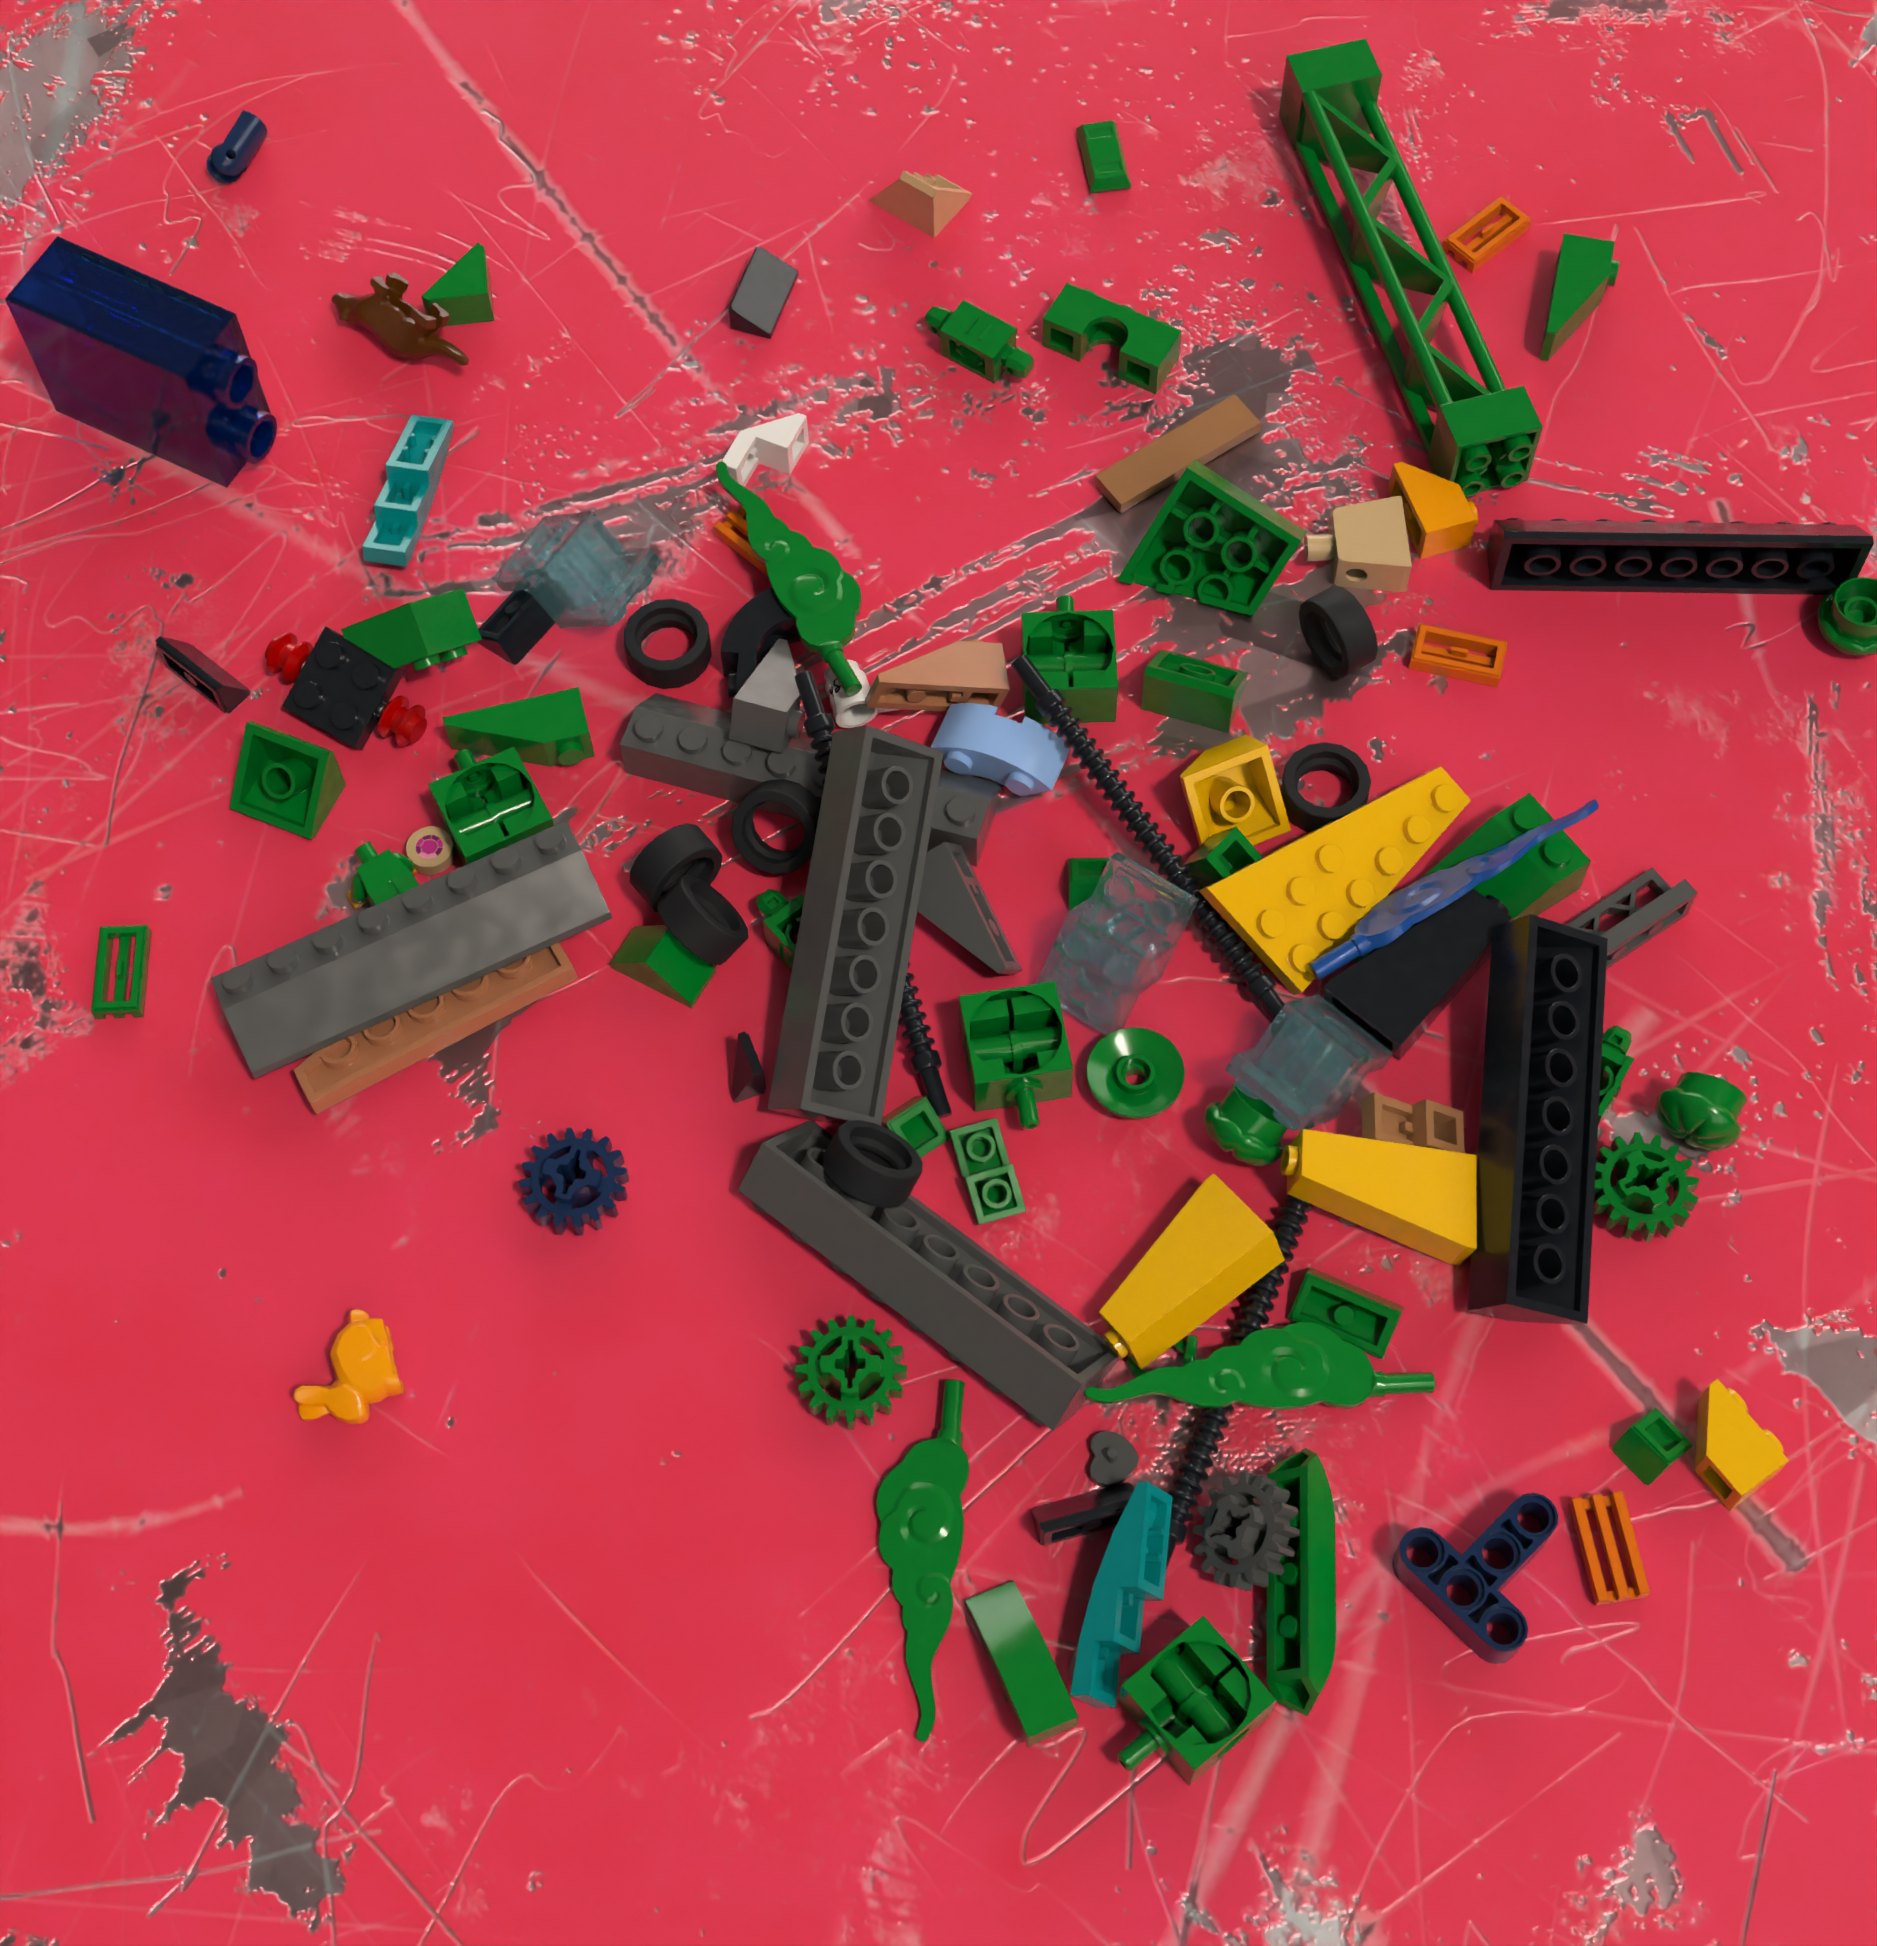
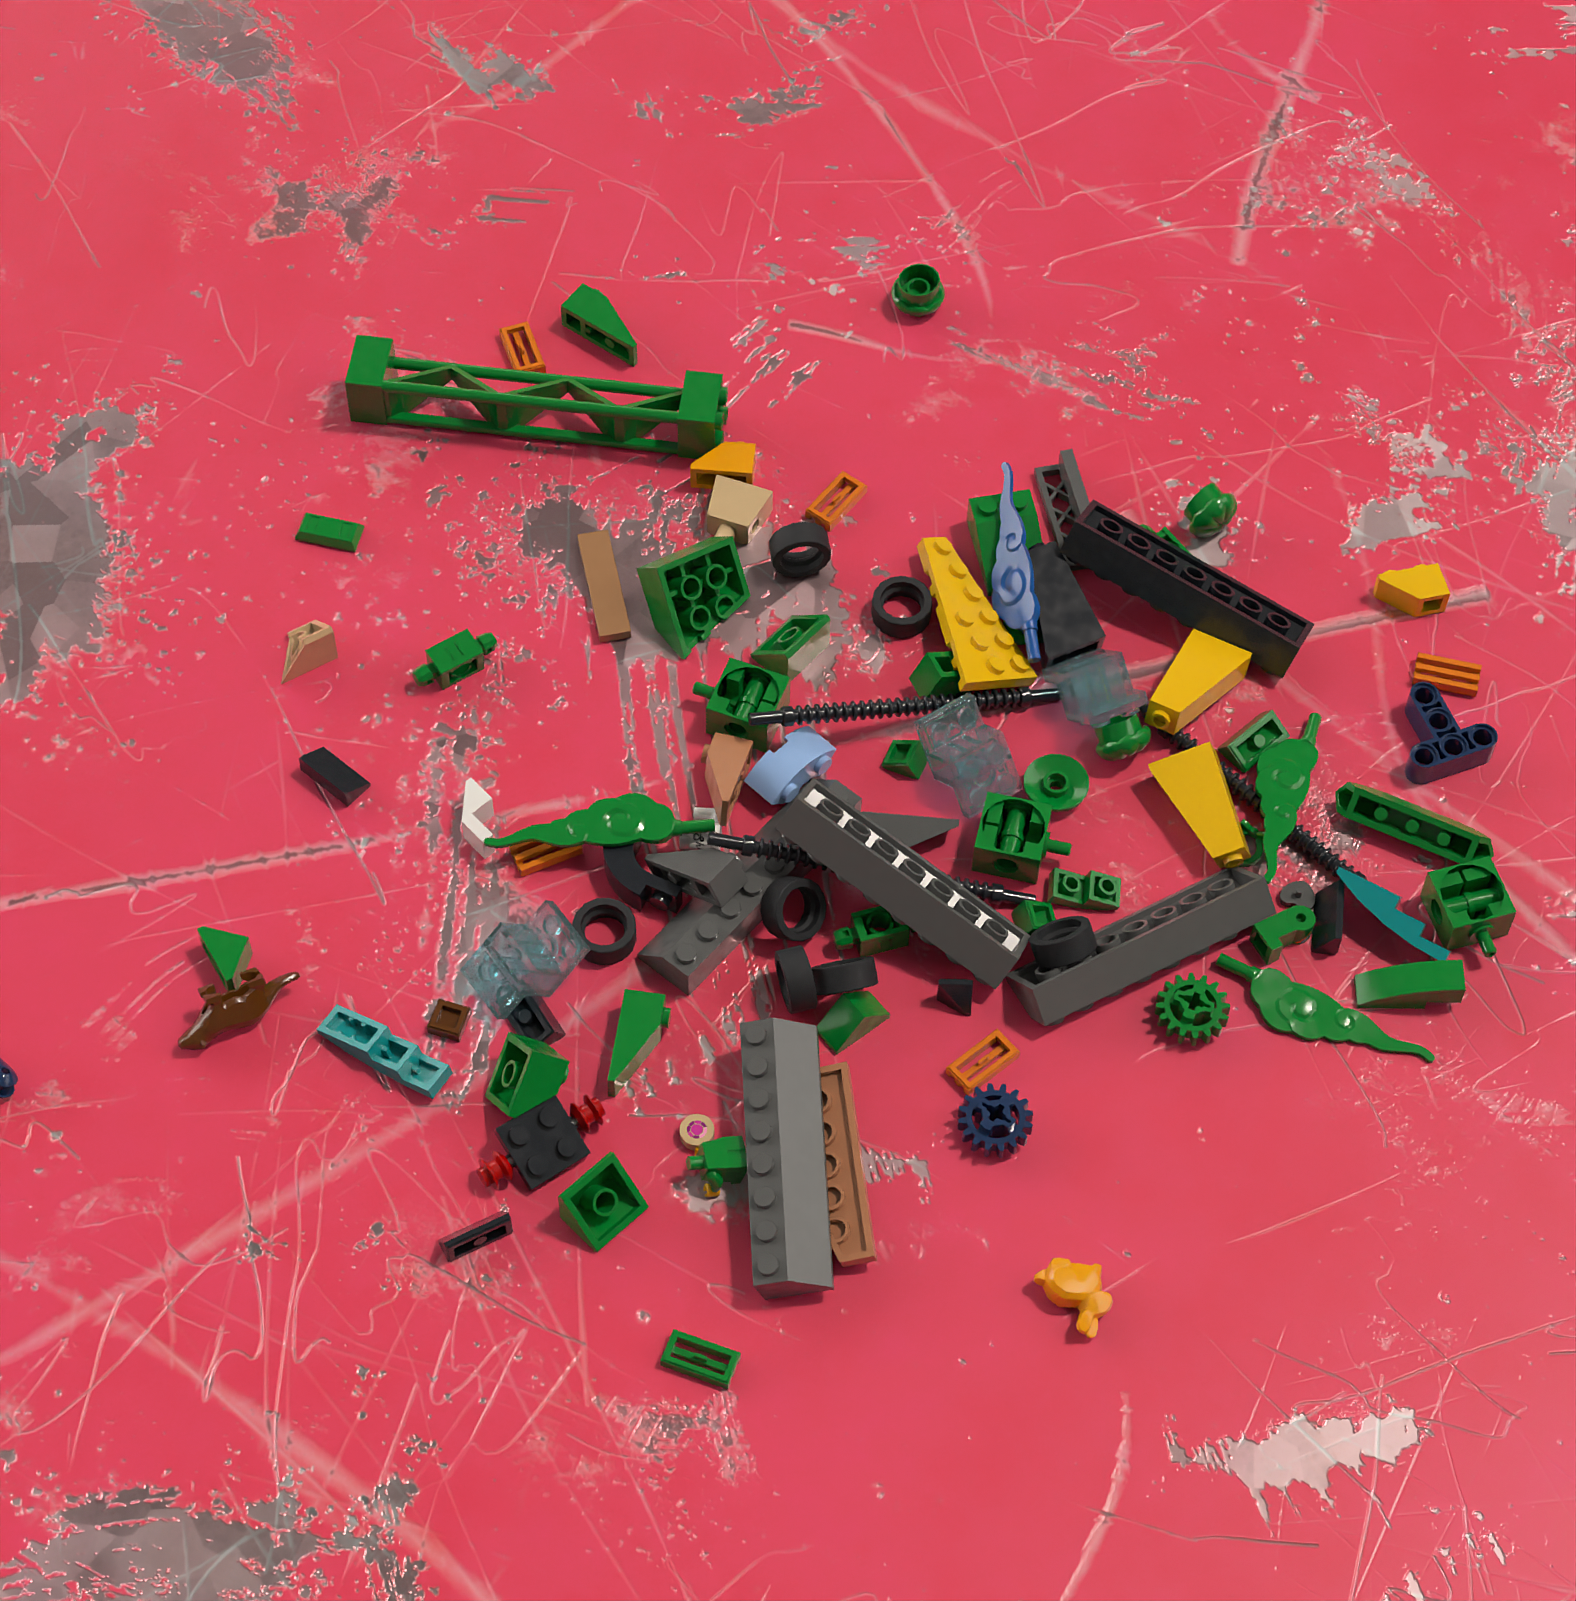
camera: 70 degrees left, 5 degrees down
clear blue brick [5,236,277,488] -> none
green piece [428,746,554,866] -> none
green arch [1042,283,1182,394] -> none
yellow slope [1179,734,1291,846] -> none
dark grey gear [1193,1471,1300,1591] -> none
medium nougat brick [1361,1092,1465,1153] -> none
black slope [1487,518,1874,595] -> none
green gear [1593,1132,1699,1242] -> none
green slope [1612,1408,1693,1485] -> none
none -> reddish brown tile [427,999,472,1042]
none -> orange tile [945,1028,1020,1096]
none -> green leg [1249,905,1316,965]

